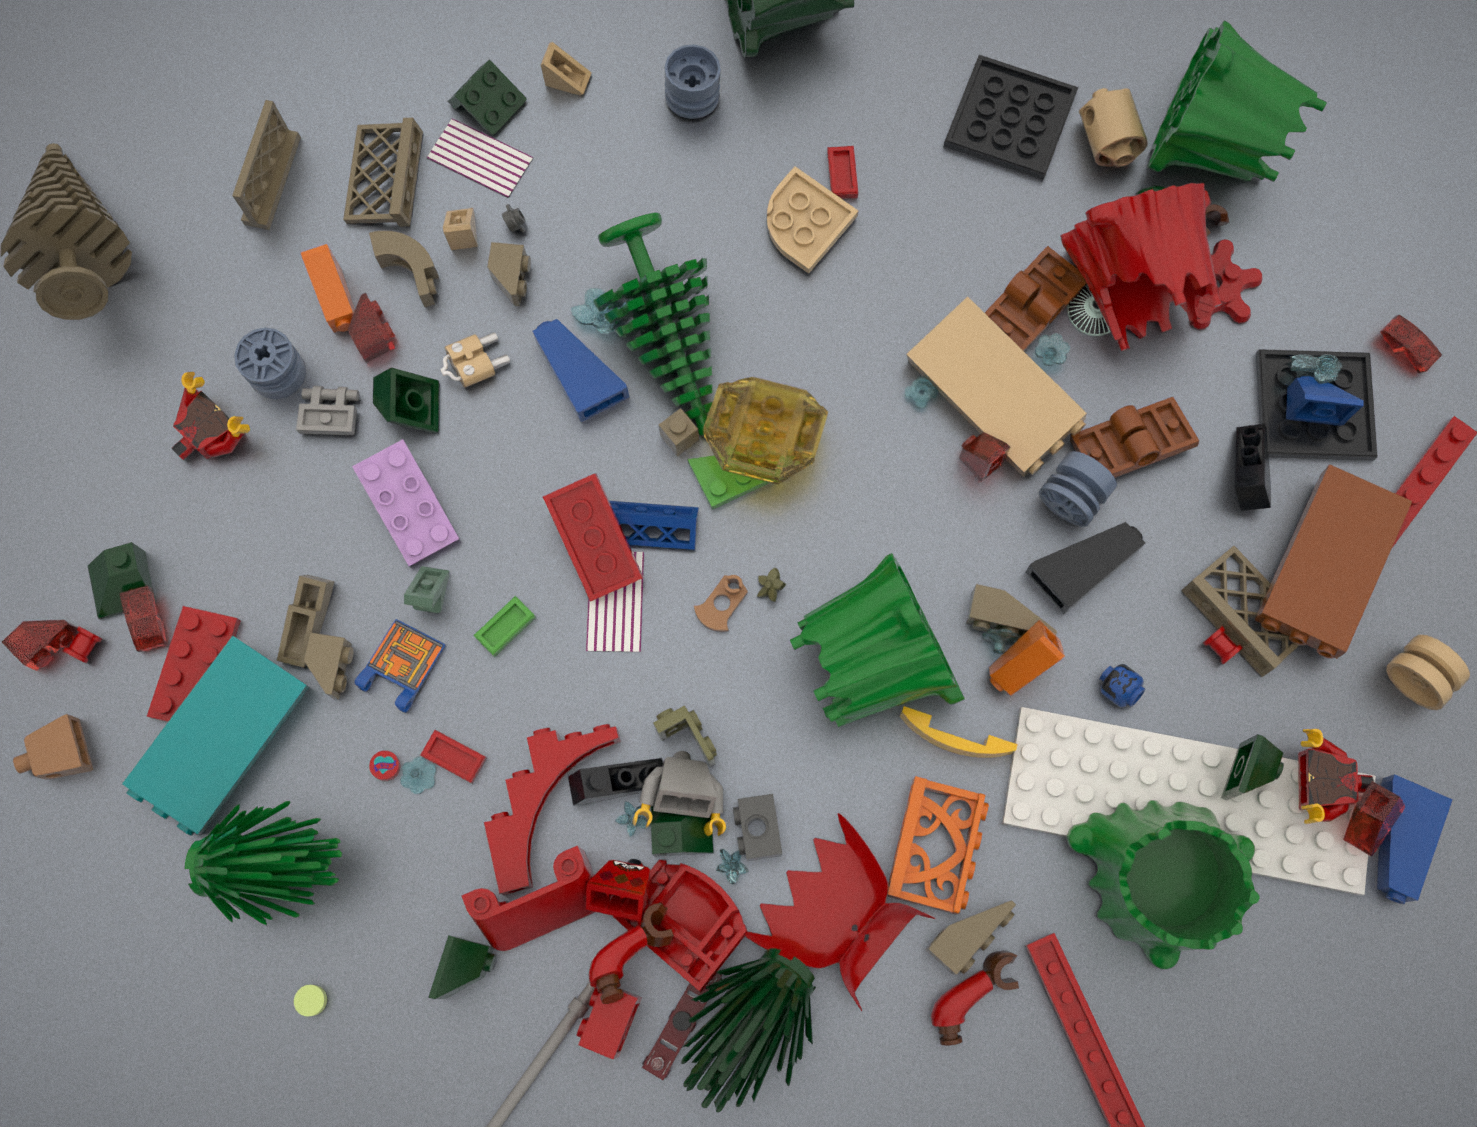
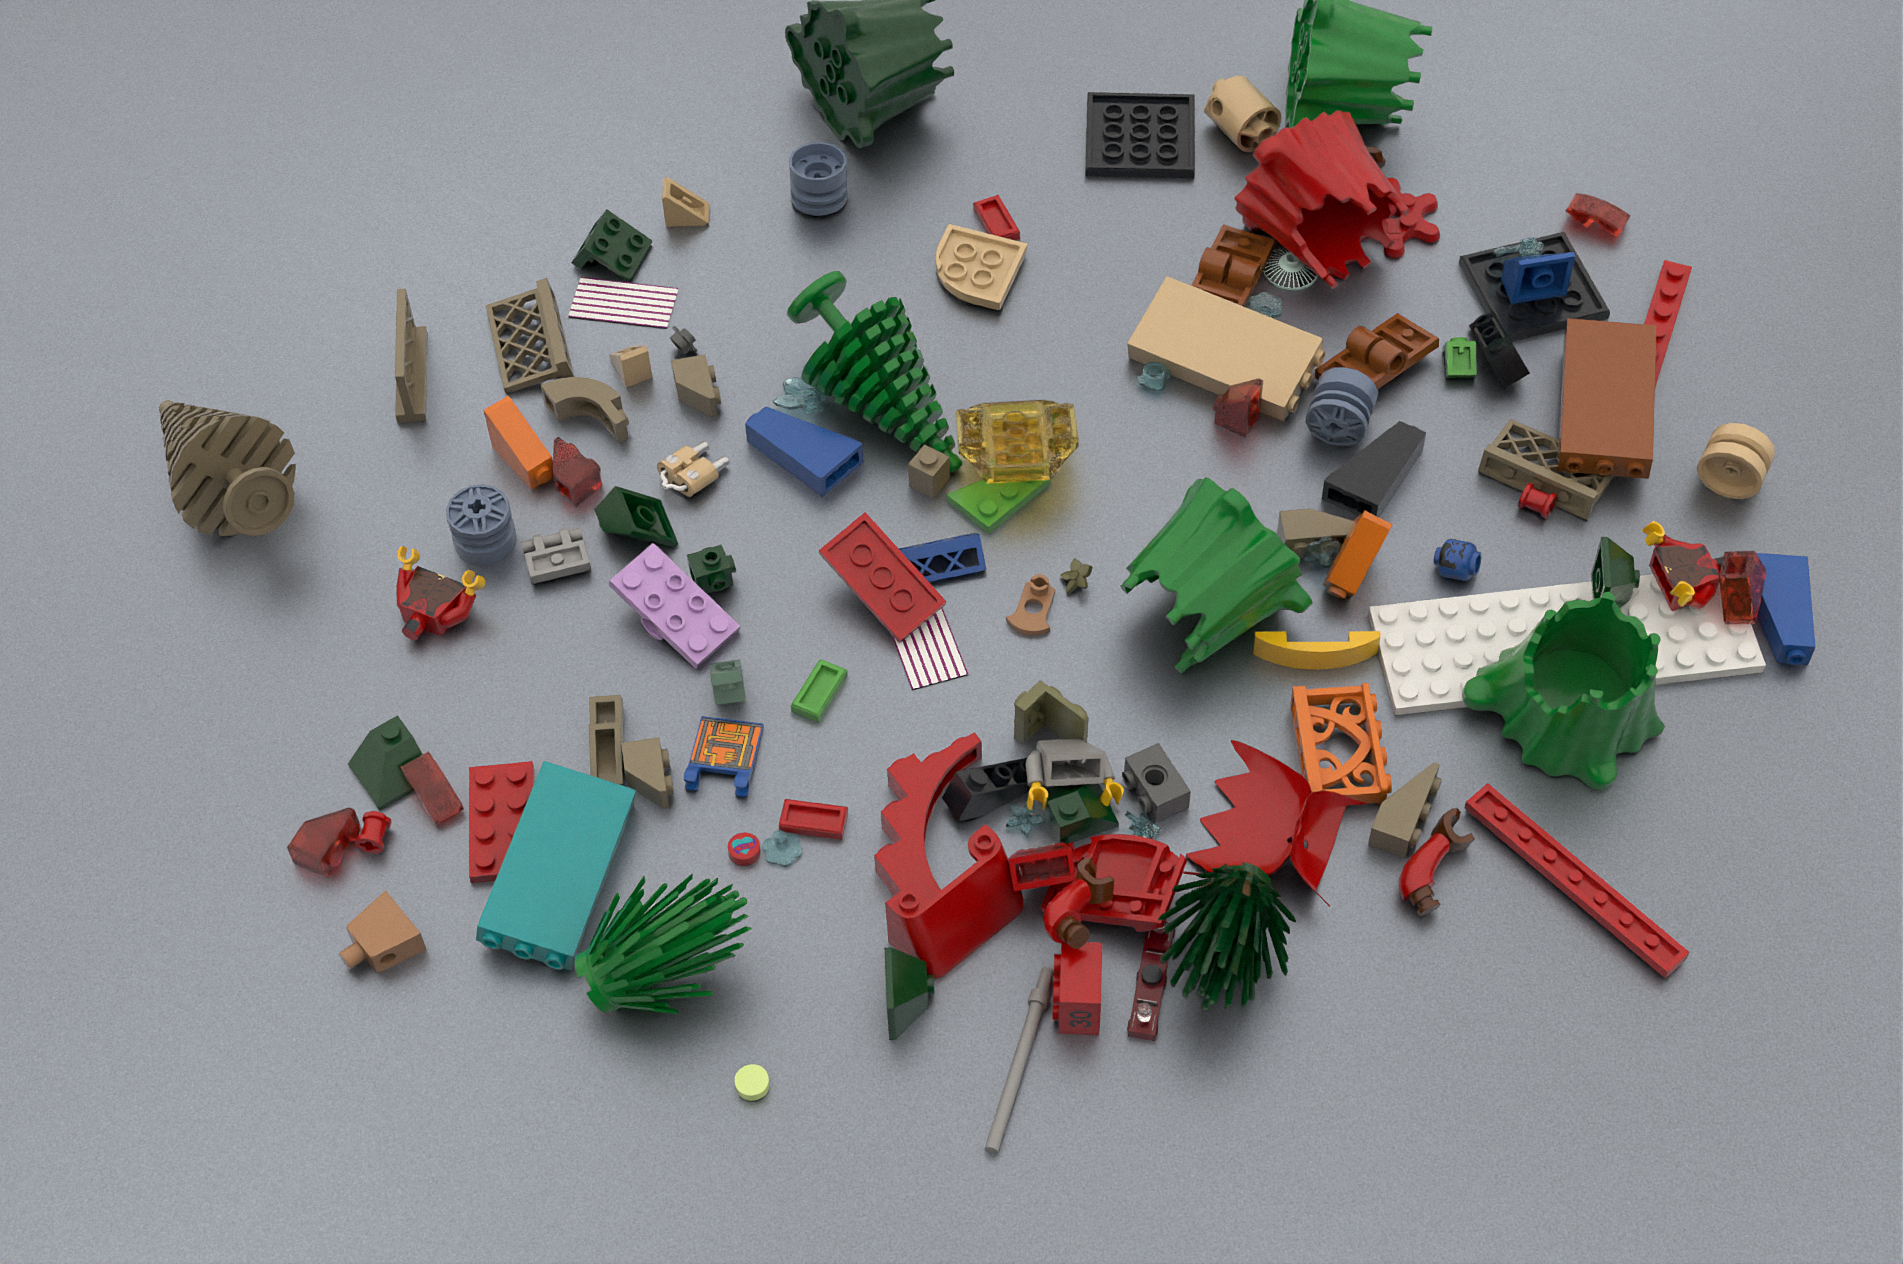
camera: 20 degrees left, 20 degrees down
none -> dark green brick [687,545,736,594]
none -> bright green bracket [1442,337,1477,378]

